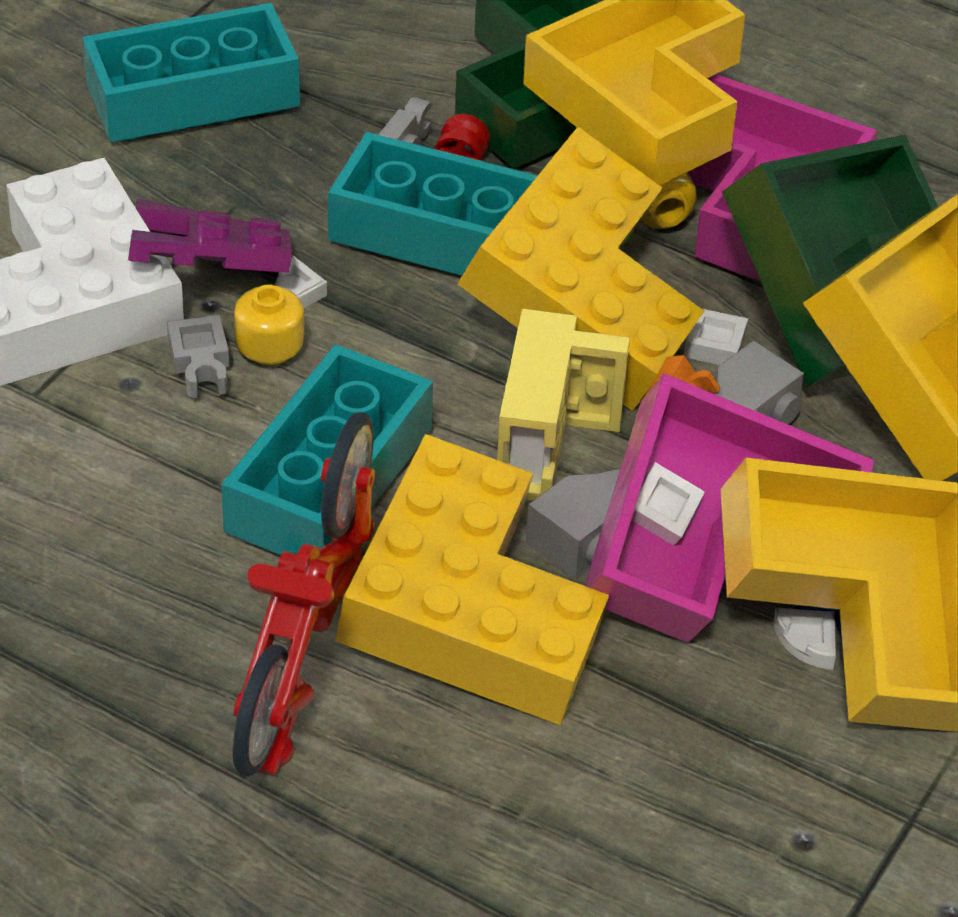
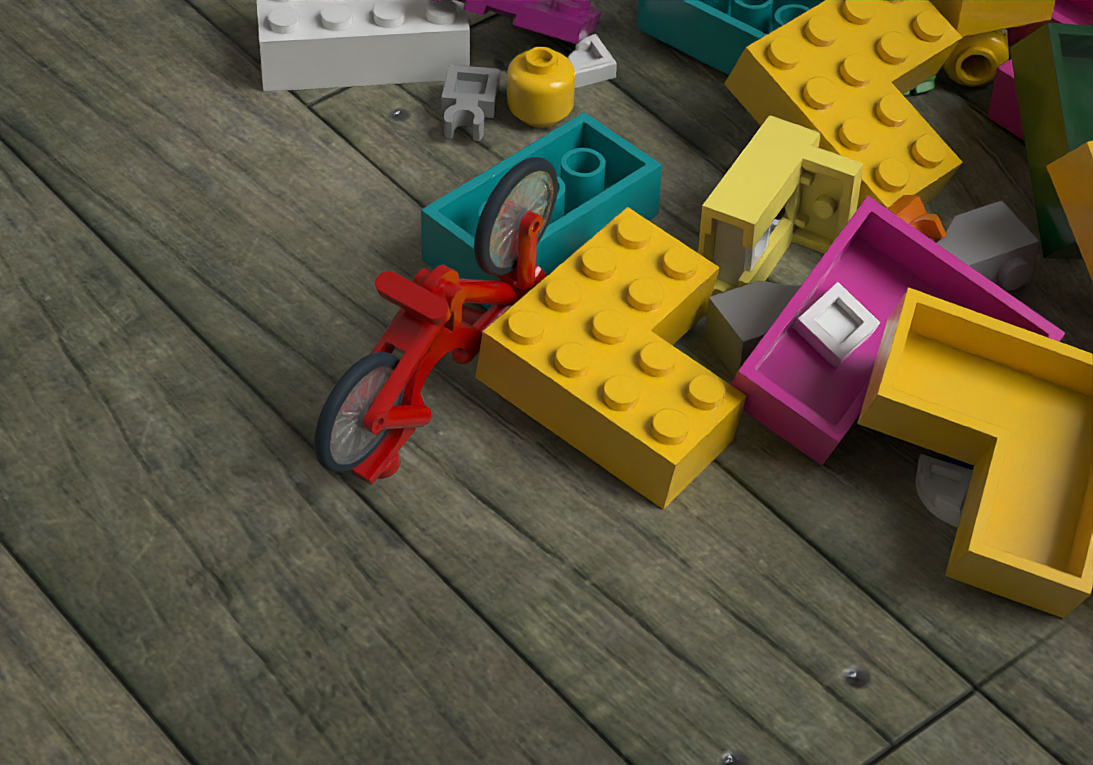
camera: 20 degrees right, 0 degrees up
white tile [684,308,748,365] -> none

